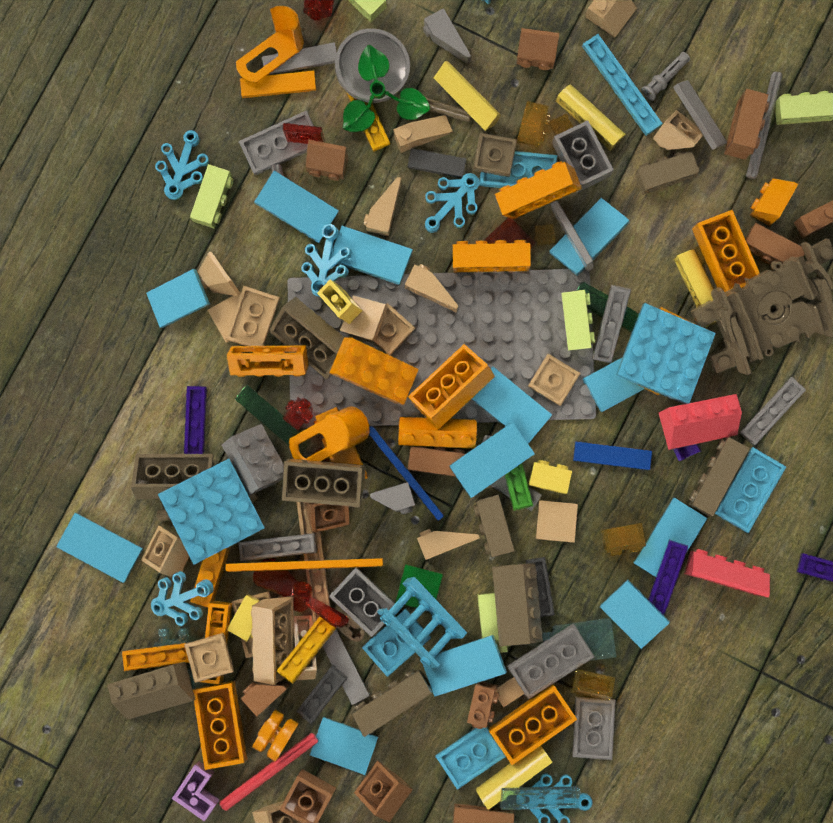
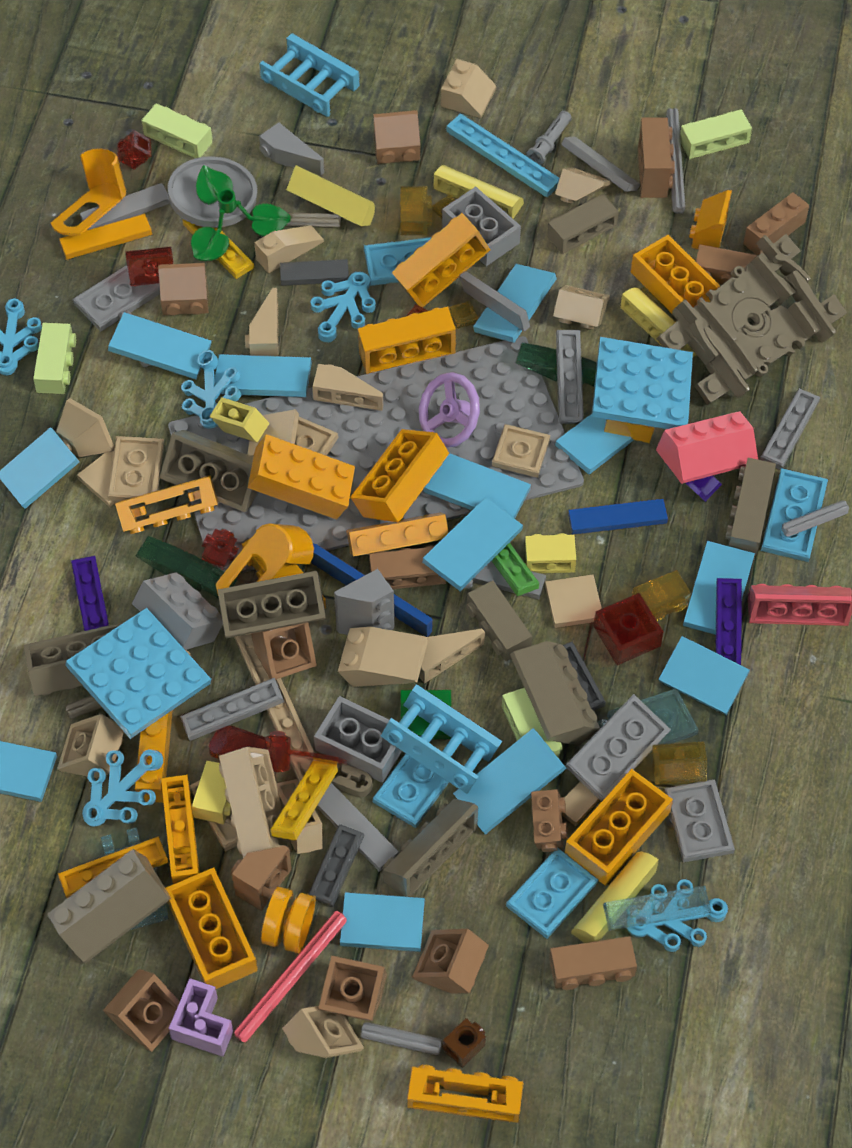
camera: 20 degrees left, 25 degrees down
tan tile [184,633,234,683] -> none
light orange tile [225,558,383,572] -> none
dark tan tile [473,133,517,177] -> none
yellowish green brick [561,290,595,351] -> none
none -> medium nougat slope [103,969,180,1052]
none -> tan slope [338,627,428,687]
none -> lavender piece [419,372,480,448]
none -> tan slope [553,285,610,329]
none -> clear red brick [593,593,664,665]
none -> light grey axle [782,500,849,537]

